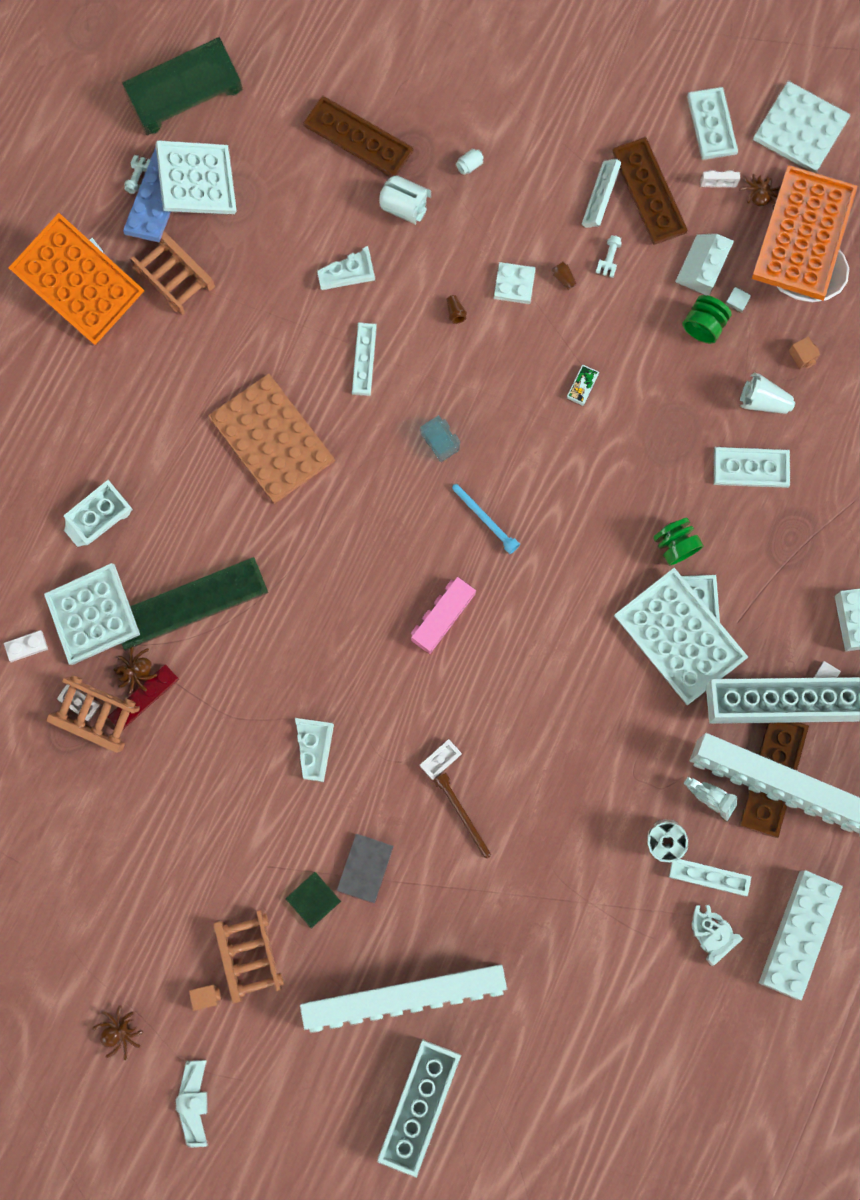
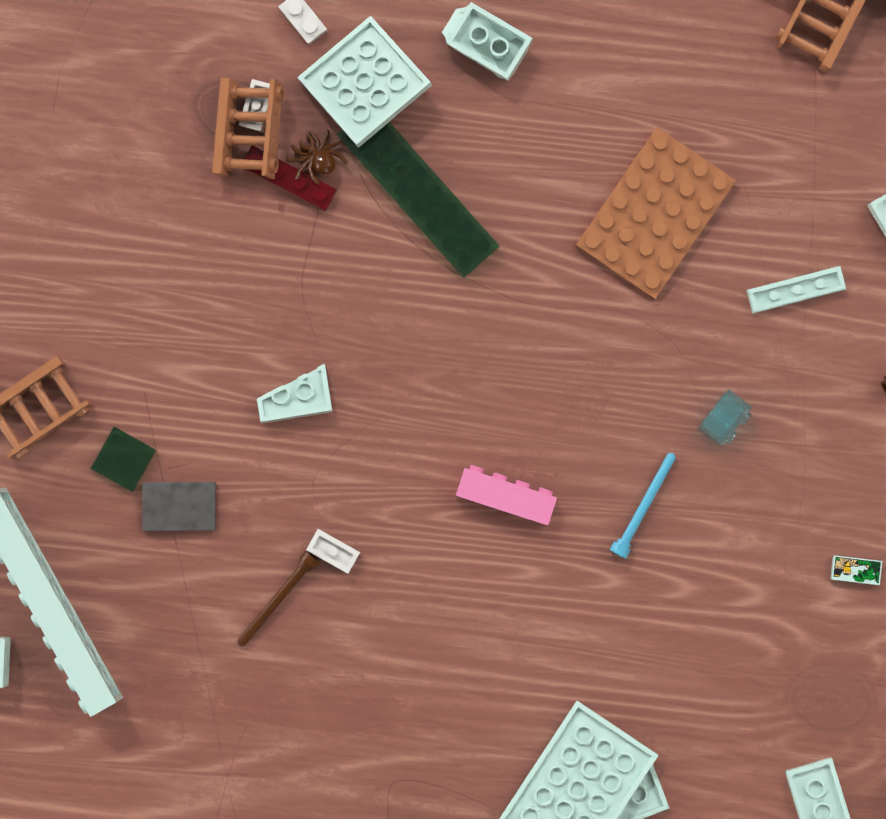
camera: 75 degrees right, 10 degrees up
green wheel [653,518,704,566] -> none

